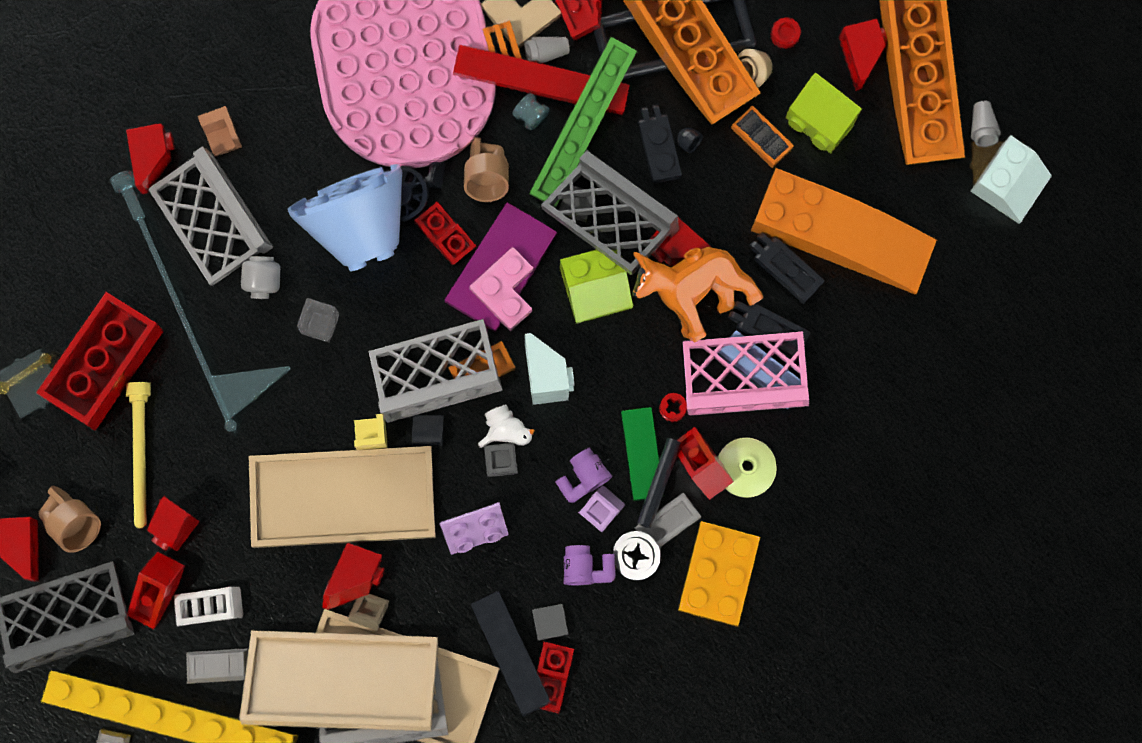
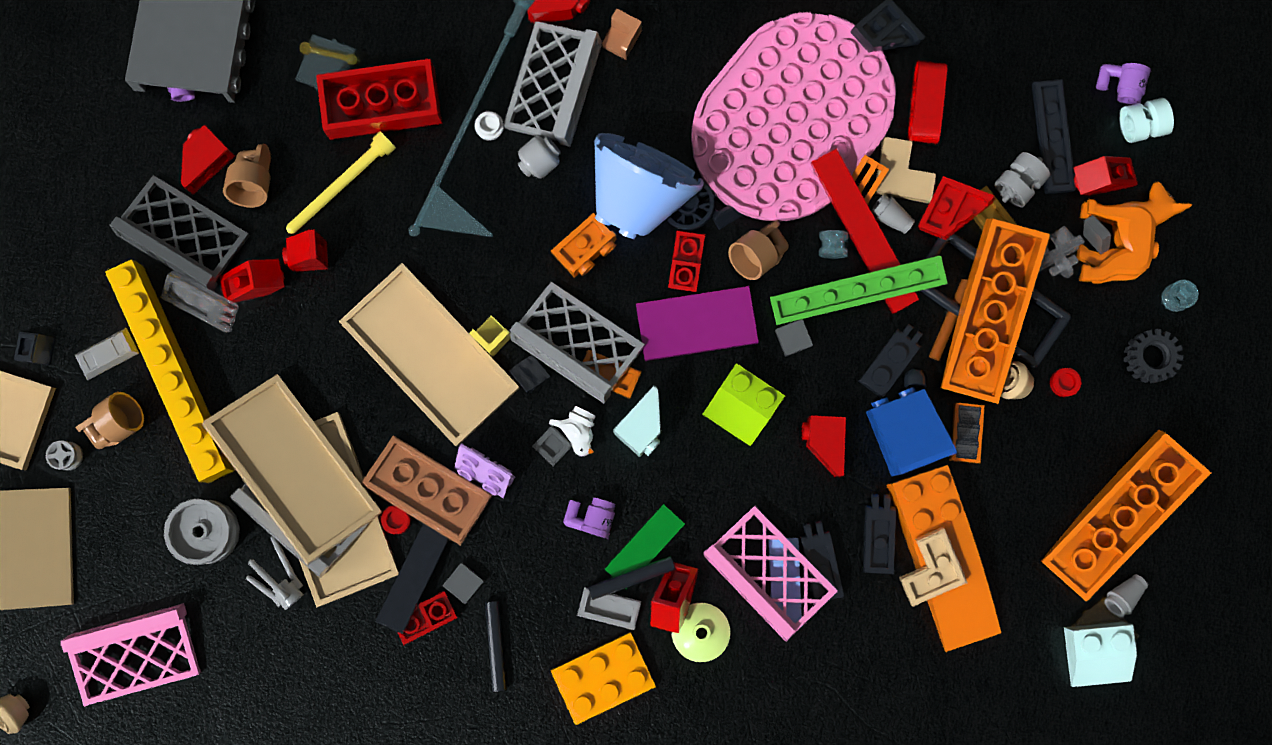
camera: 55 degrees right, 5 degrees up
white slope [174,587,243,626] -> none
light grey tile [187,648,249,684] -> none
clear panel [297,298,339,342] -> none
red slope [322,542,384,610] -> none
dark tan tile [349,594,389,631] -> none
bright pink plate [469,247,533,331] -> none
dark grey fence [541,151,679,275] -> none
medium lavender piece [563,545,615,585] -> none
lavender slope [579,486,625,532] -> none
gear [613,531,661,580] -> none
orange animal [632,246,763,343] -> none
red bush [659,393,687,422] -> none
lime slope [786,72,862,153] -> none
red slope [839,19,887,90] -> none
none -> clear hinge [161,270,239,332]
none -> nougat tile [361,435,492,546]
none -> red tile [381,505,411,534]
none -> white plate [475,111,504,140]
none -> black piece [485,601,507,692]
none -> orange bracket [551,213,617,278]
none -> blue slope [866,387,957,476]
none -> tan tile [899,527,967,606]
none -> dark orange bar [929,279,968,361]

